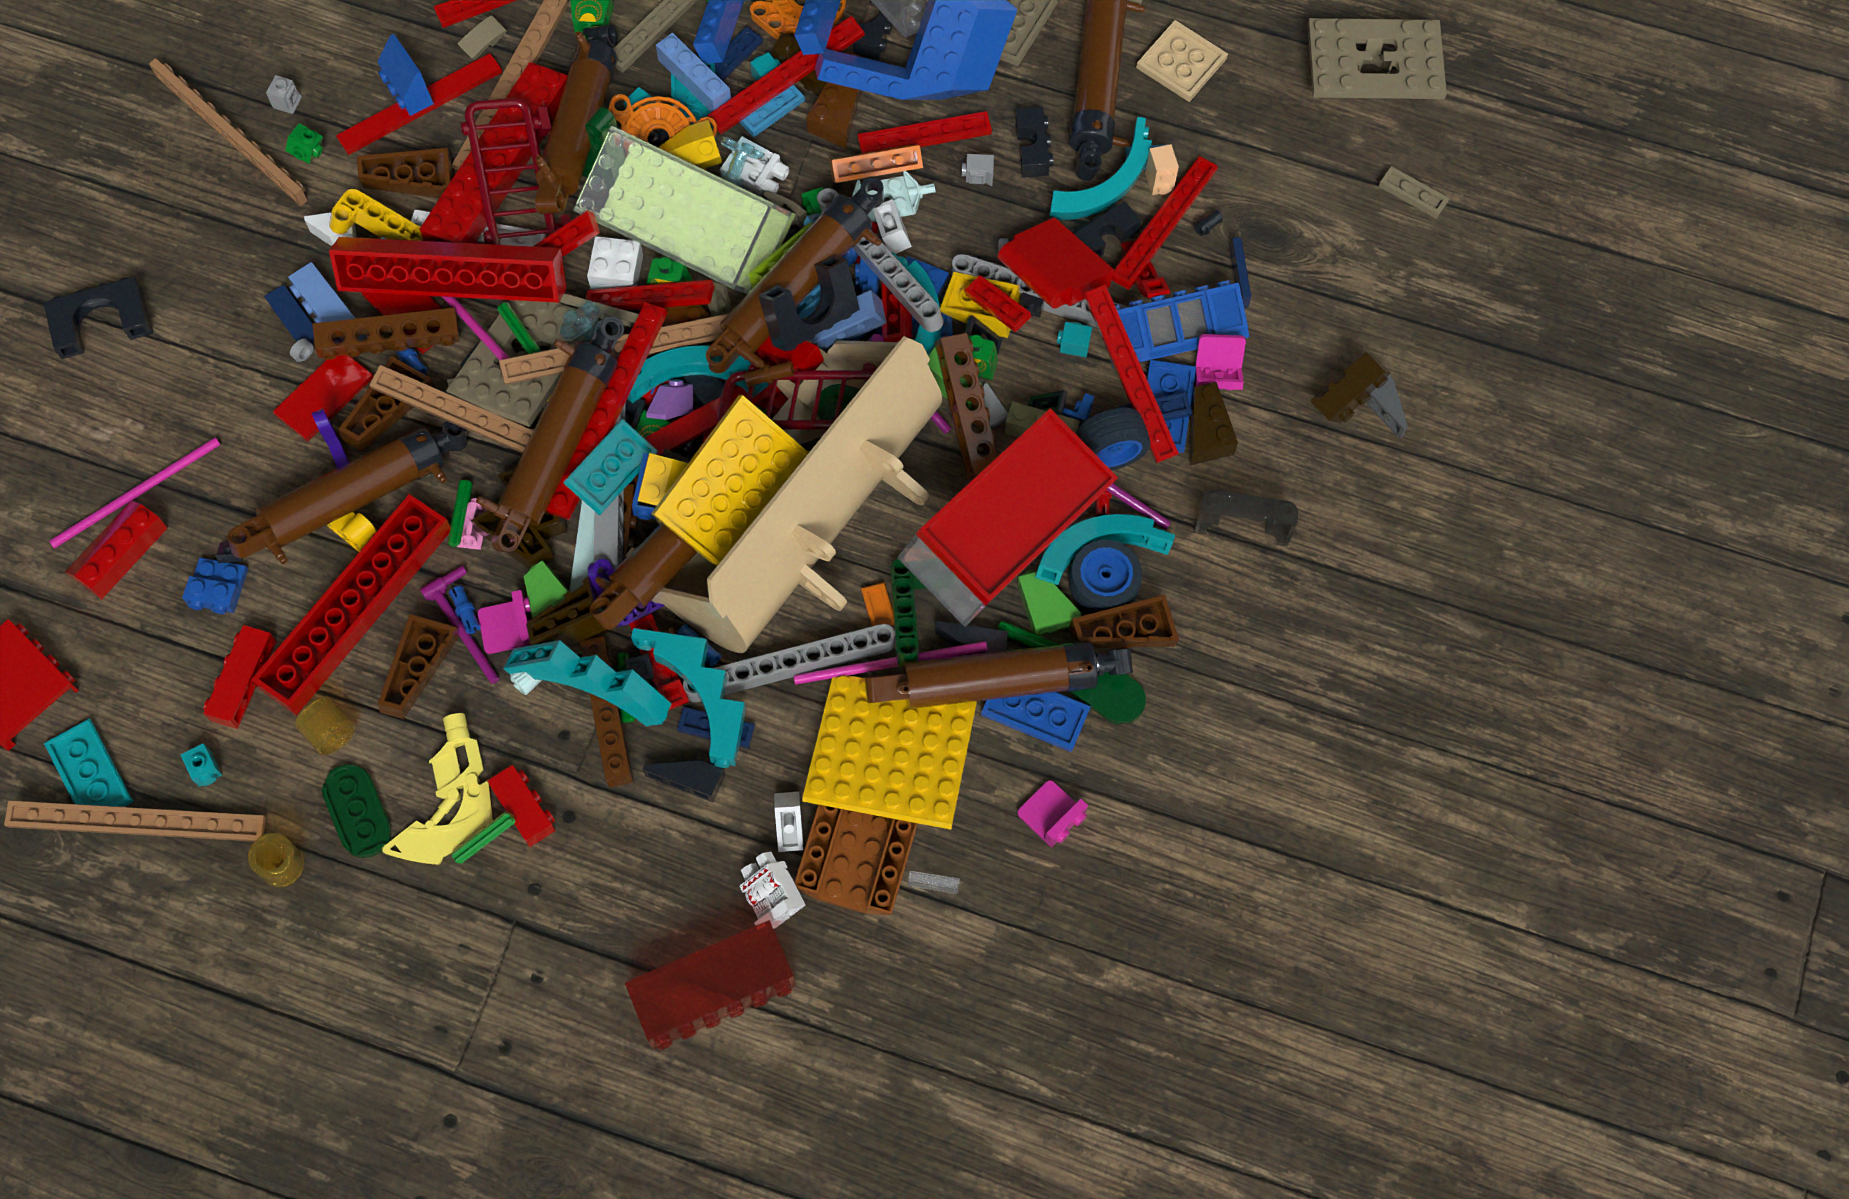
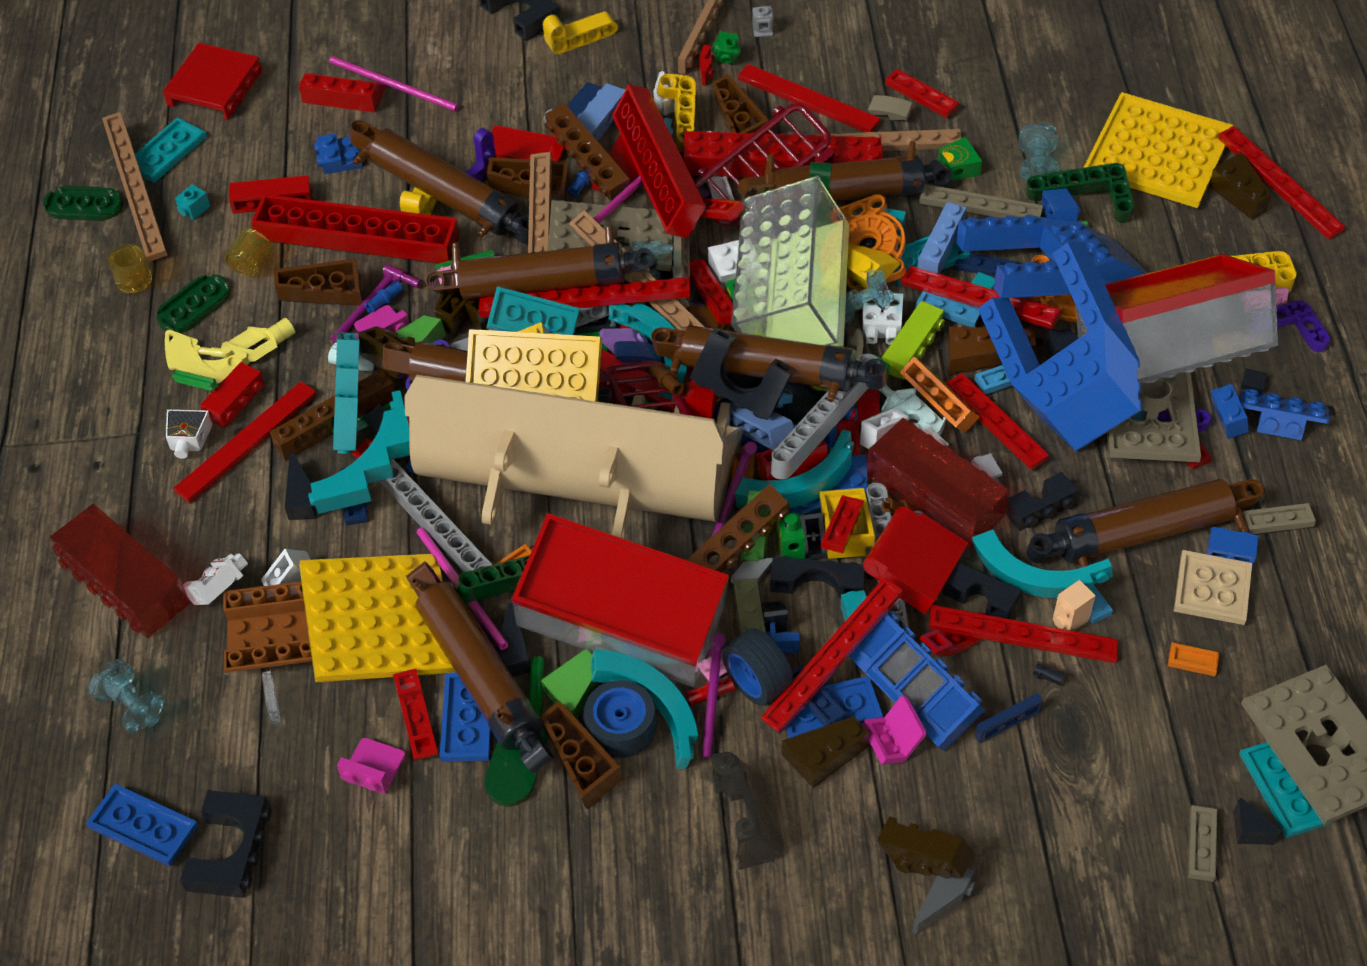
camera: 70 degrees right, 15 degrees down
blue slope [377,34,434,116] -> none
green axle [497,302,541,354] -> none
none -> dark green tile [43,186,123,221]
none -> blue plate [86,784,198,867]
none -> clear light blue piece [88,659,165,734]
none -> torso [166,410,212,459]
none -> red tile [173,381,317,504]
none -> black arch [180,790,271,898]
none -> red slope [393,668,438,761]
none -> yellow beam [543,12,618,54]
none -> dark blue slope [614,341,661,363]
none -> red slope [700,44,714,87]
none -> black arch [770,556,865,598]
none -> clear red brick [867,418,1009,549]
none -> reddish brown pin [881,497,922,514]
none -> lime brick [882,301,945,380]
none -> dark azure plate [975,365,1012,395]
none -> orange tile [1167,642,1219,676]
none -> blue brick [1206,527,1258,567]
none -> black slope [1233,798,1282,845]
none -> teal tile [1239,742,1332,838]

